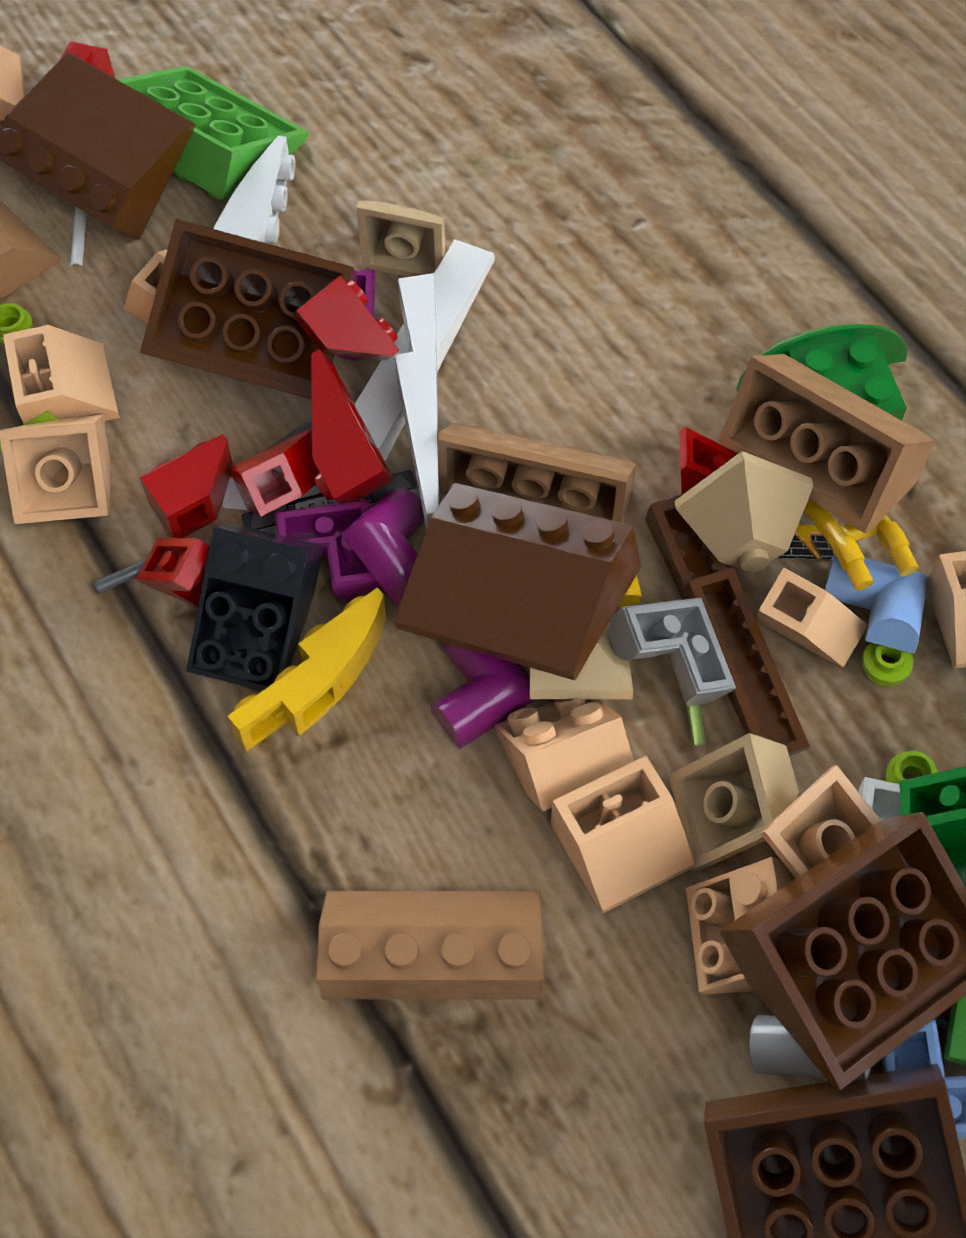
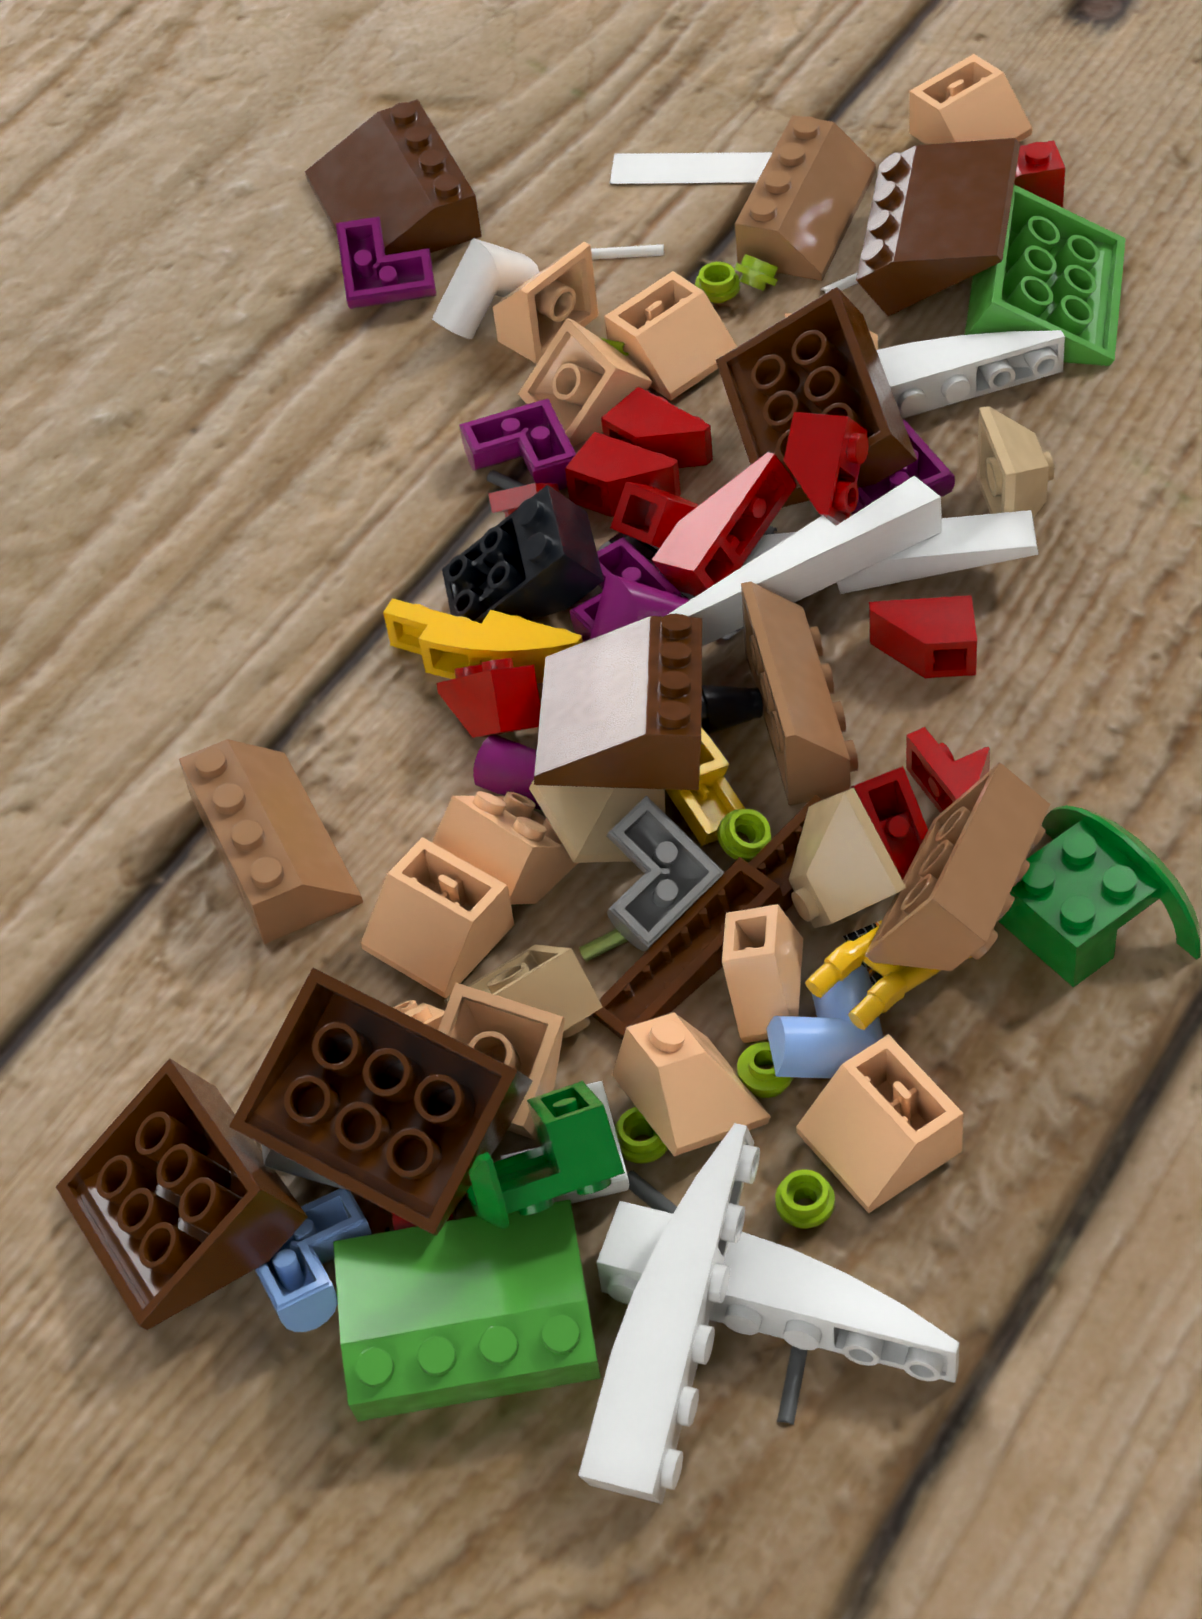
camera: 70 degrees right, 10 degrees down
none -> red slope [436,658,541,738]
none -> magenta brick [459,399,576,490]
none -> red slope [601,386,713,468]
none -> light nougat slope [612,1012,771,1157]
none -> lime plate [717,809,771,862]
none -> lime plate [734,254,778,291]
none -> red slope [869,595,977,678]
none -> red slope [906,727,990,813]

